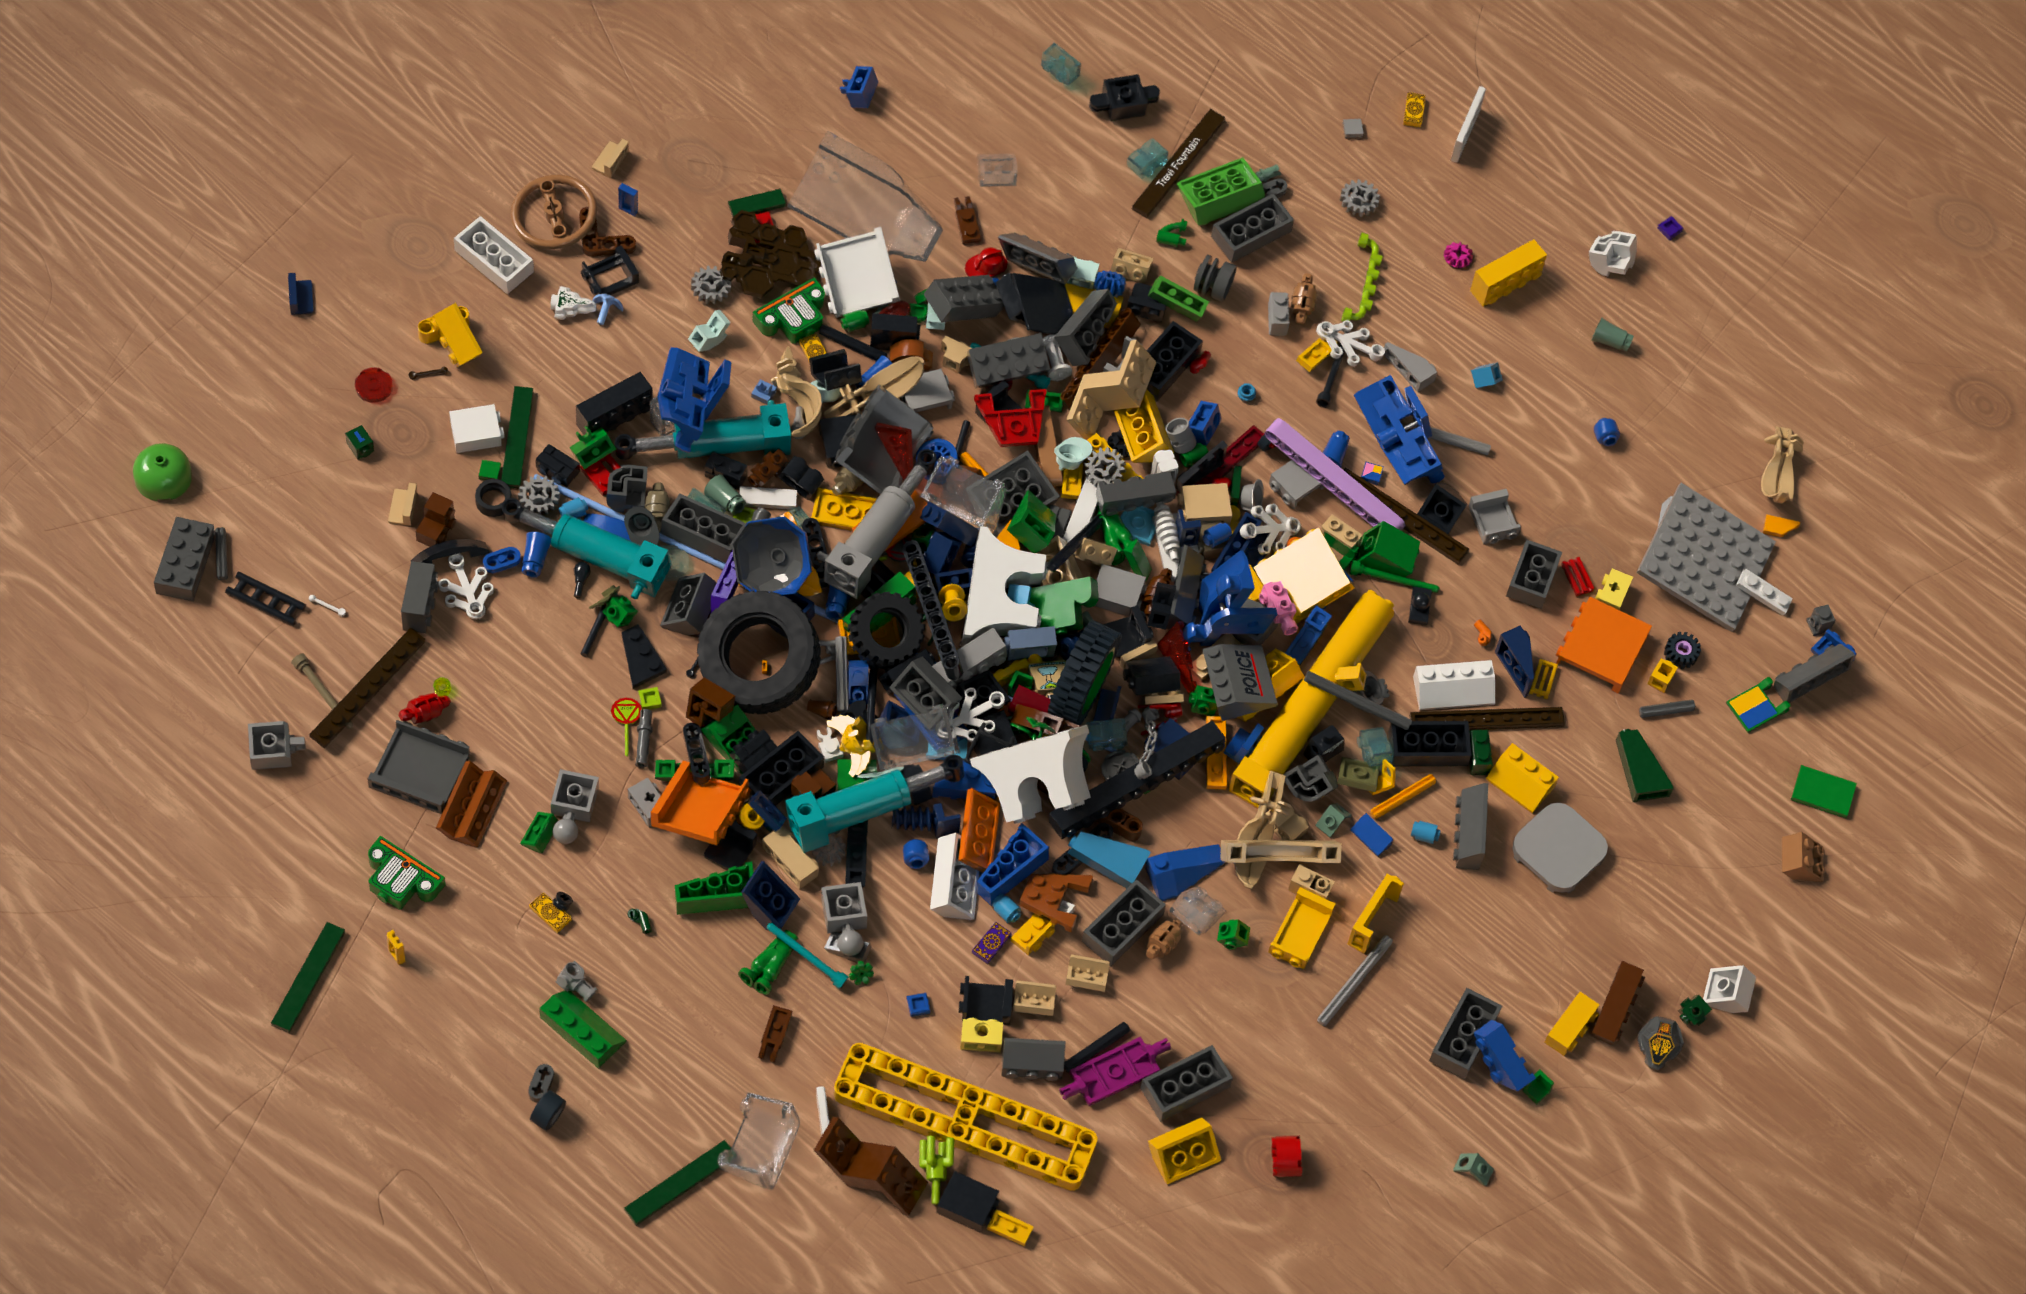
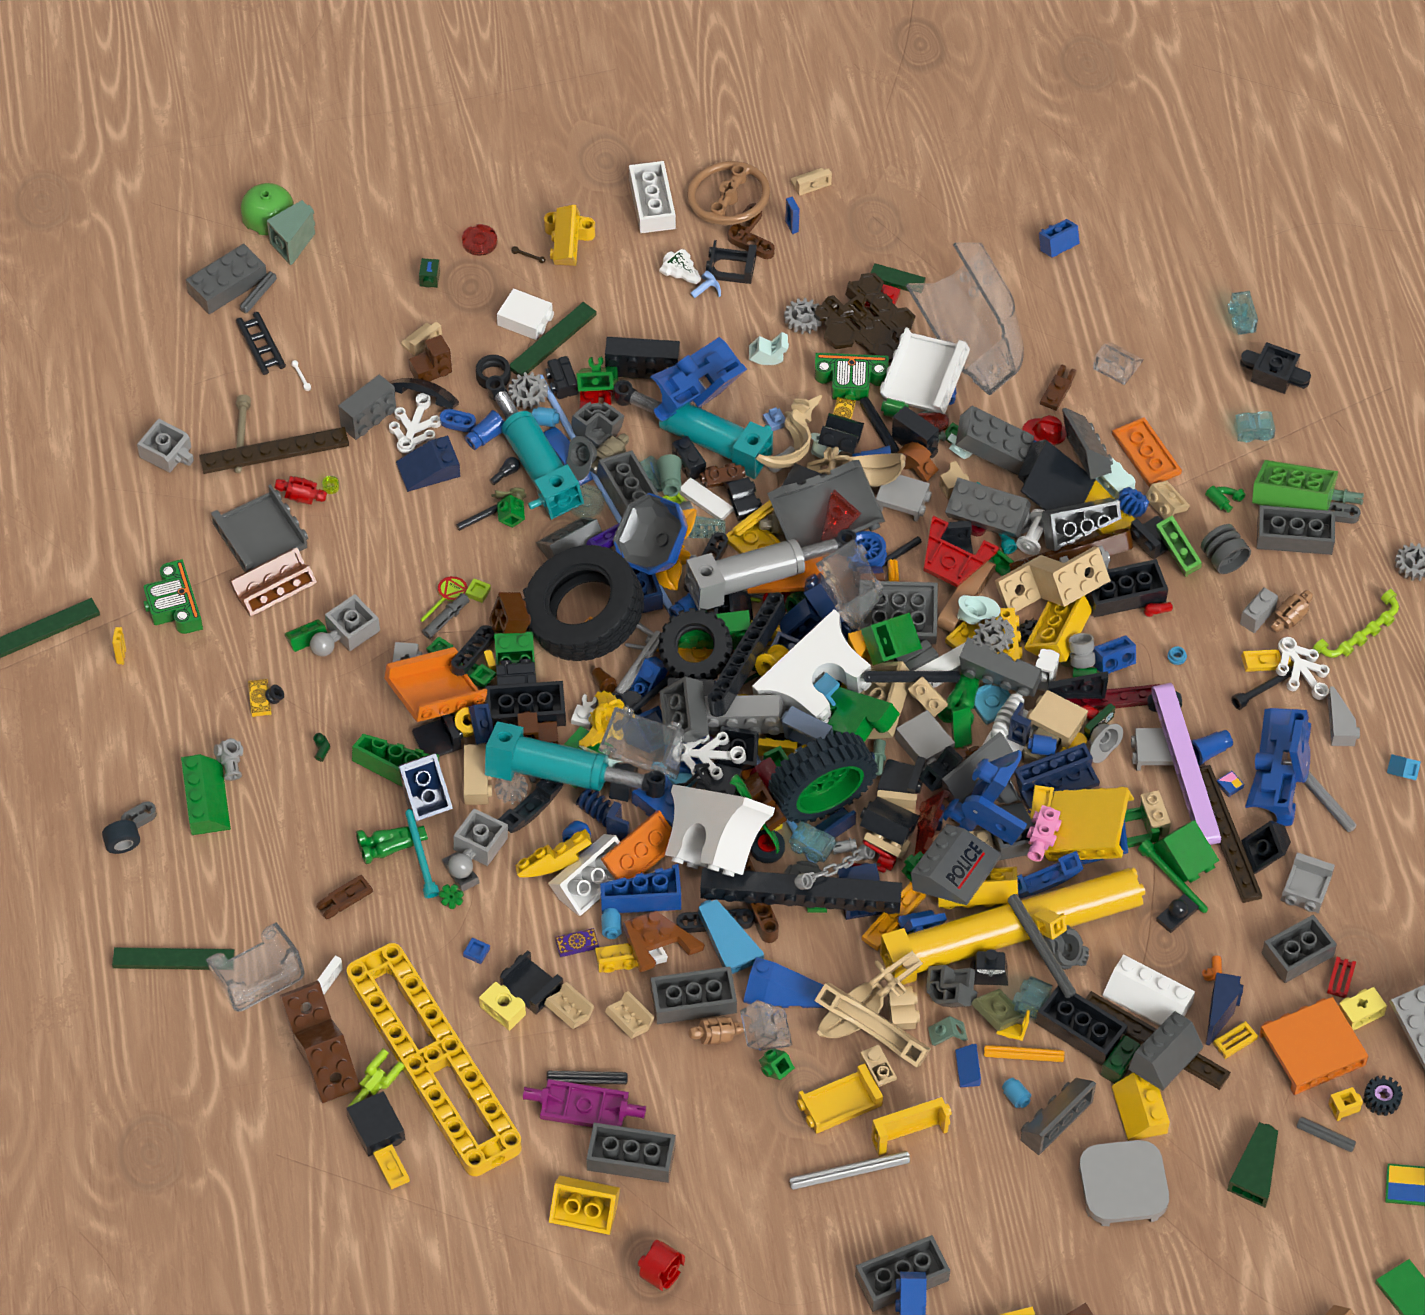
camera: 45 degrees right, 5 degrees down
dark blue panel [288,273,314,315] -> none
green tile [478,460,501,480] -> none
black wing [621,624,667,689] -> none
dark grey slope [1001,1038,1066,1081] -> none
dark brown tile [1132,109,1225,218] -> none
white plant [1240,504,1301,555] -> none
none -> sand green slope [267,200,315,265]
none -> dark blue slope [396,435,461,492]
none -> yellow tile [484,650,497,673]
none -> yellow slope [515,829,592,877]
none -> yellow axle [732,500,774,537]
none -> orange tile [1112,417,1182,488]
none -> dark grey slope [1129,1011,1204,1091]

